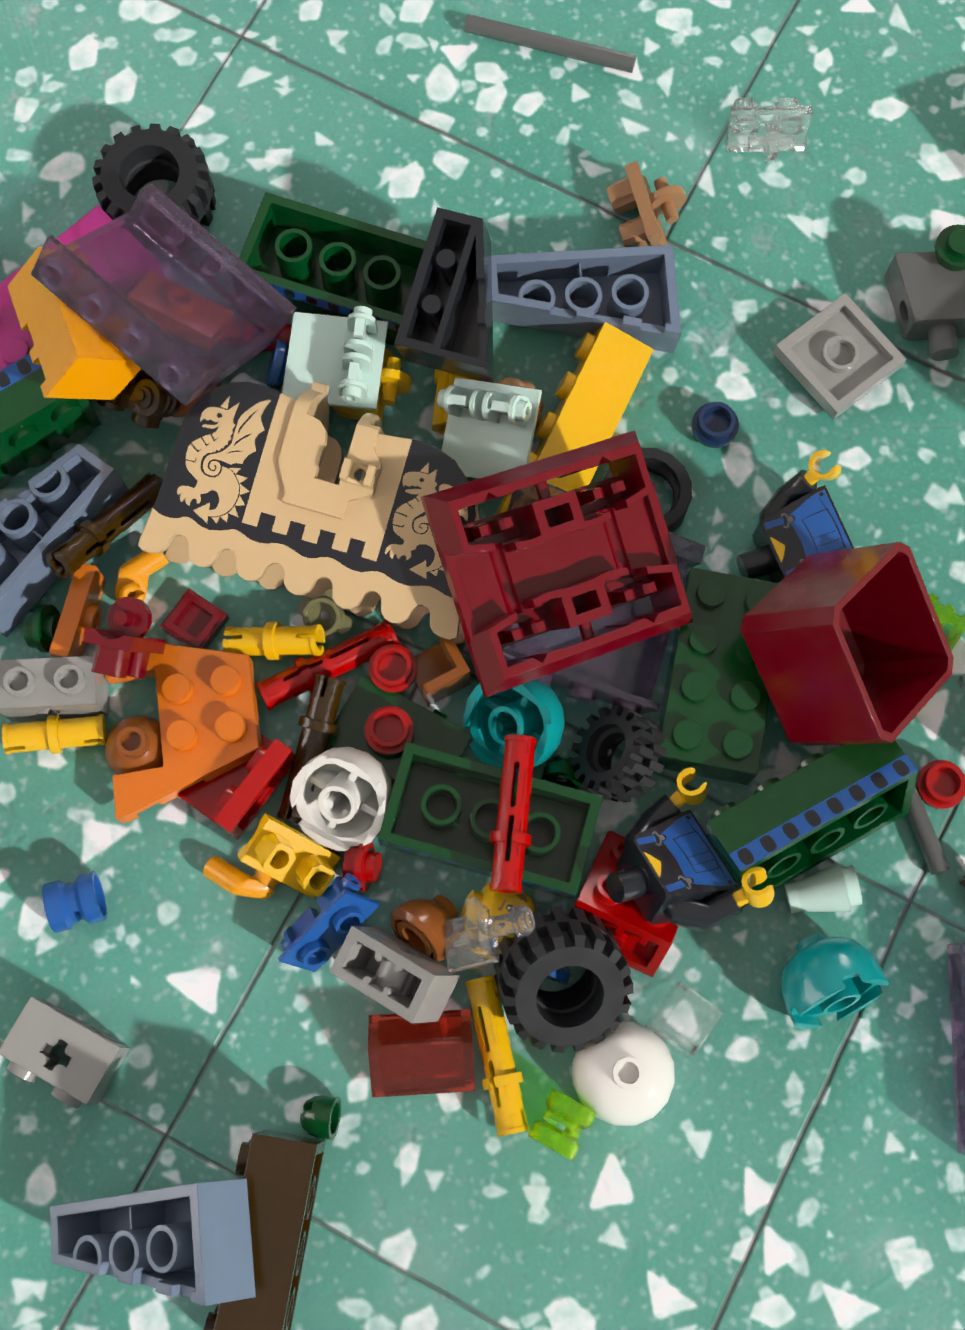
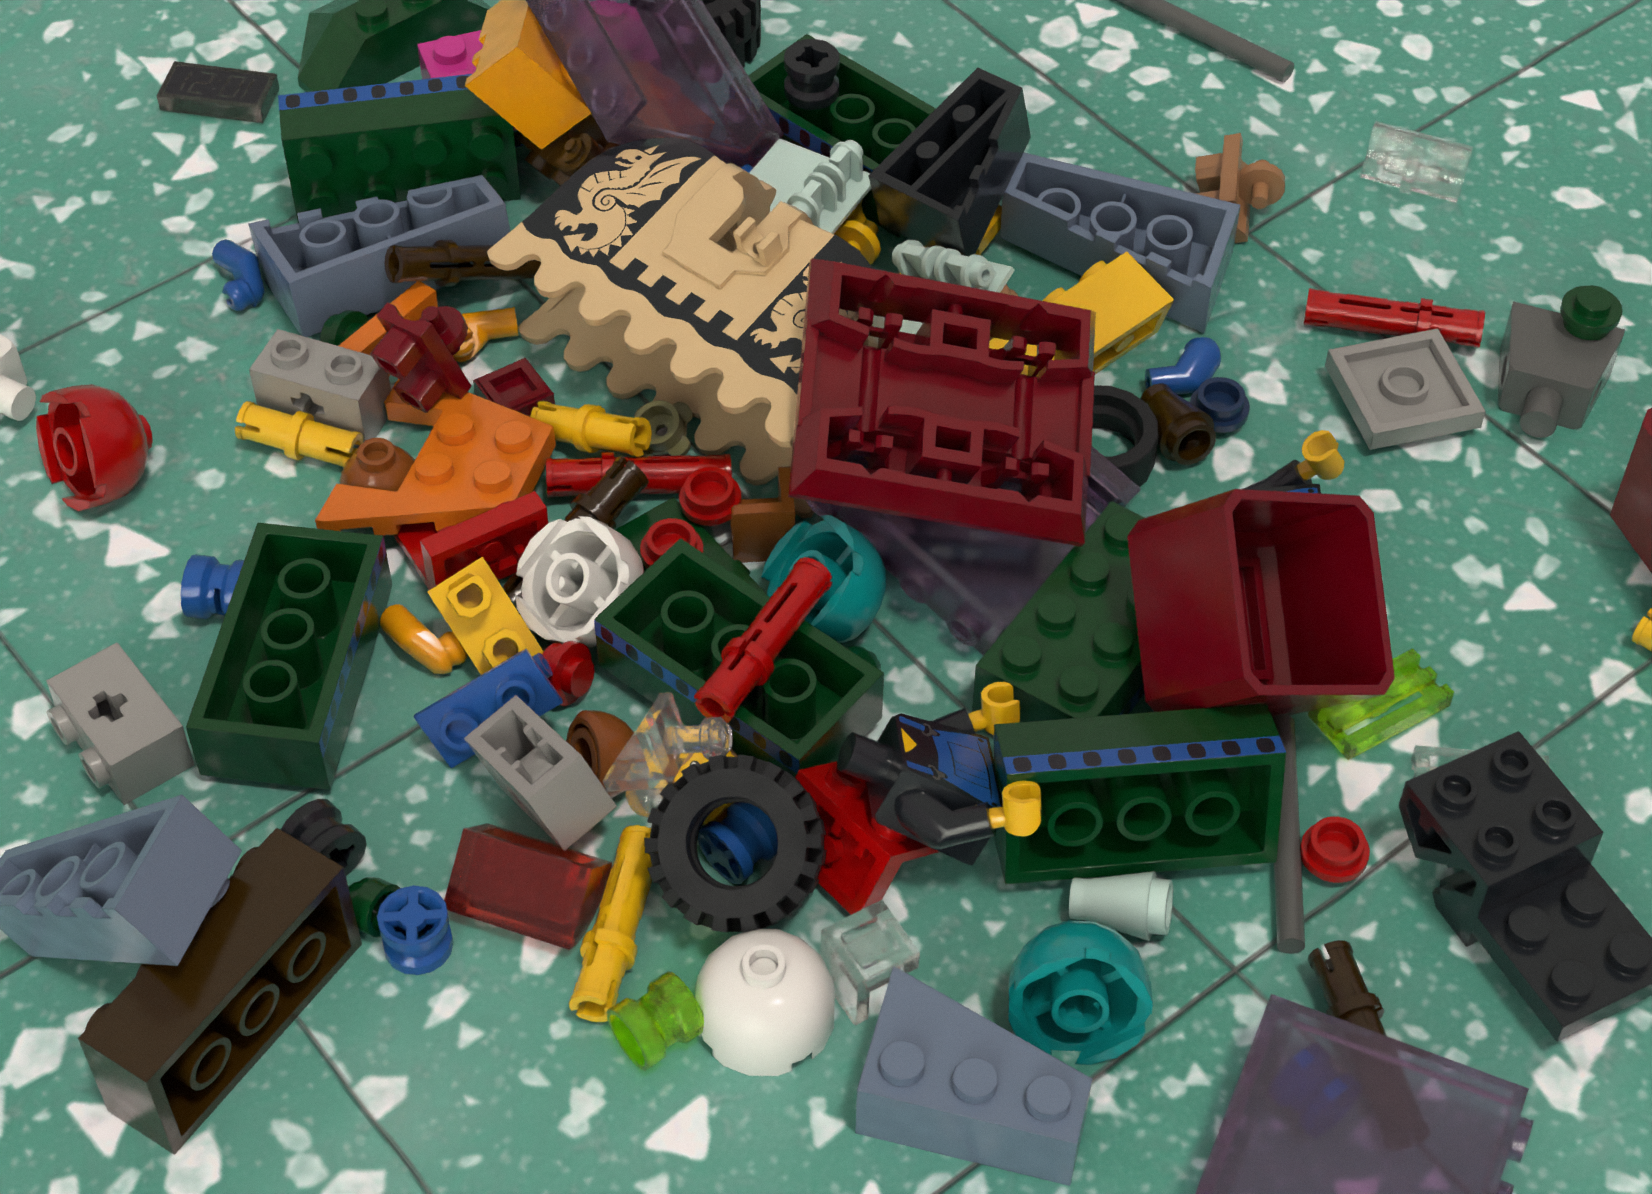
camera: 25 degrees right, 25 degrees down
black tyre [571,705,666,803] -> none
none -> dark green brick [186,523,392,790]
none -> black wheel [281,799,367,876]
none -> blue wheel [377,885,454,975]
none -> black wheel [784,39,840,110]
none -> sand blue wedge [855,966,1092,1186]
none -> dark brown cone [1140,383,1216,465]
none -> blue arm [1145,337,1221,395]
none -> red pin [1304,288,1485,348]

